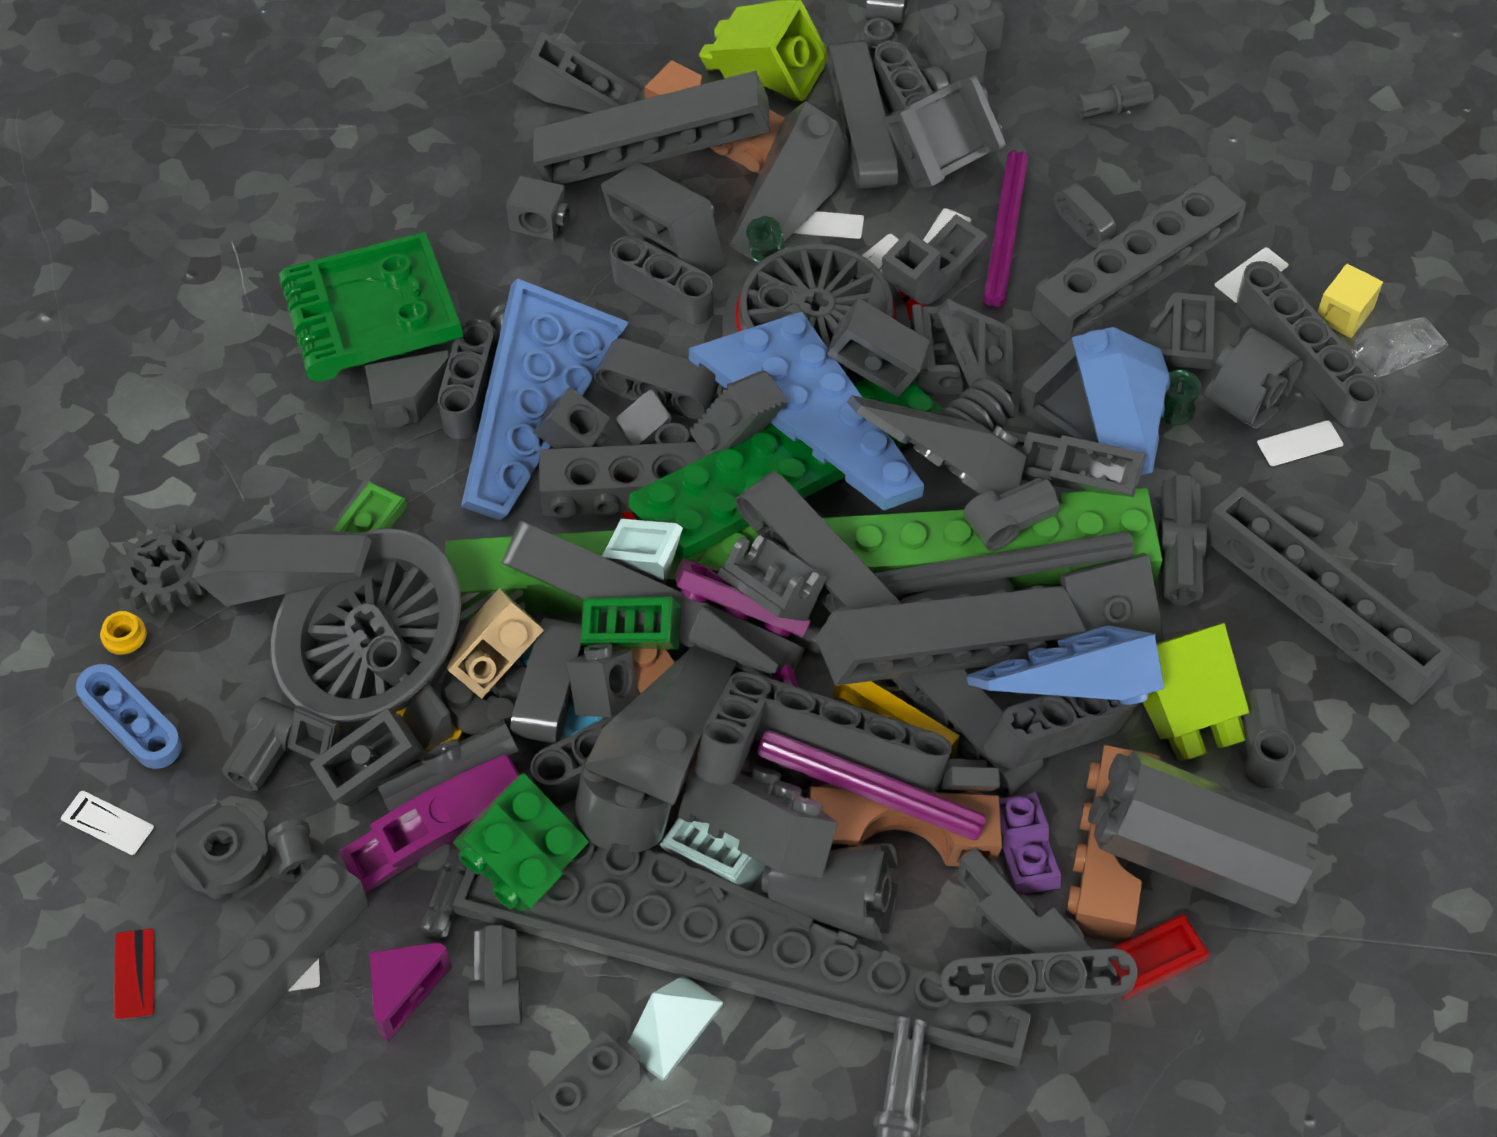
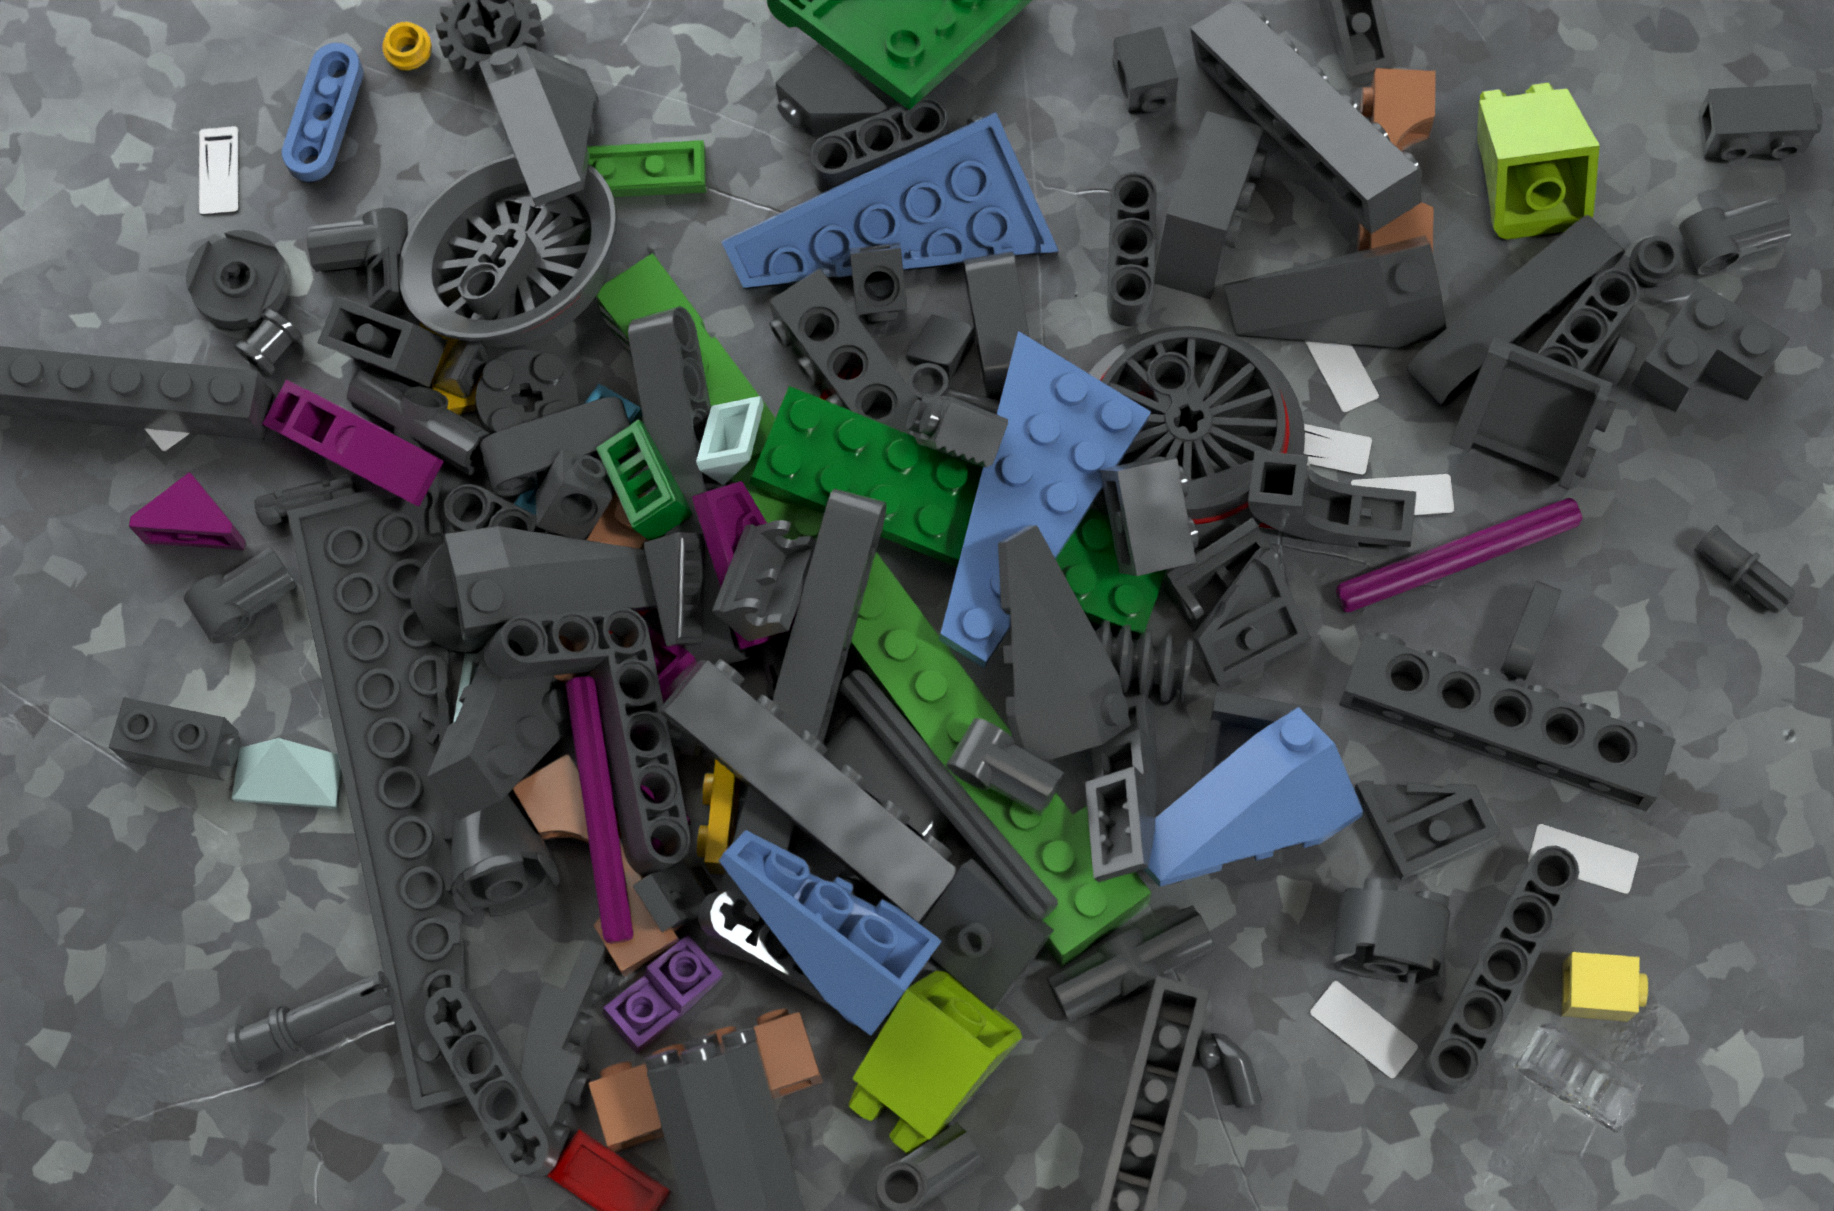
camera: 65 degrees right, 15 degrees up
red sticker [114,929,154,1020] -> none
tan slope [447,588,544,699] -> none
green plate [453,773,589,911] -> none
clear green bush [746,216,785,263] -> none
clear green bush [1161,370,1201,425] -> none

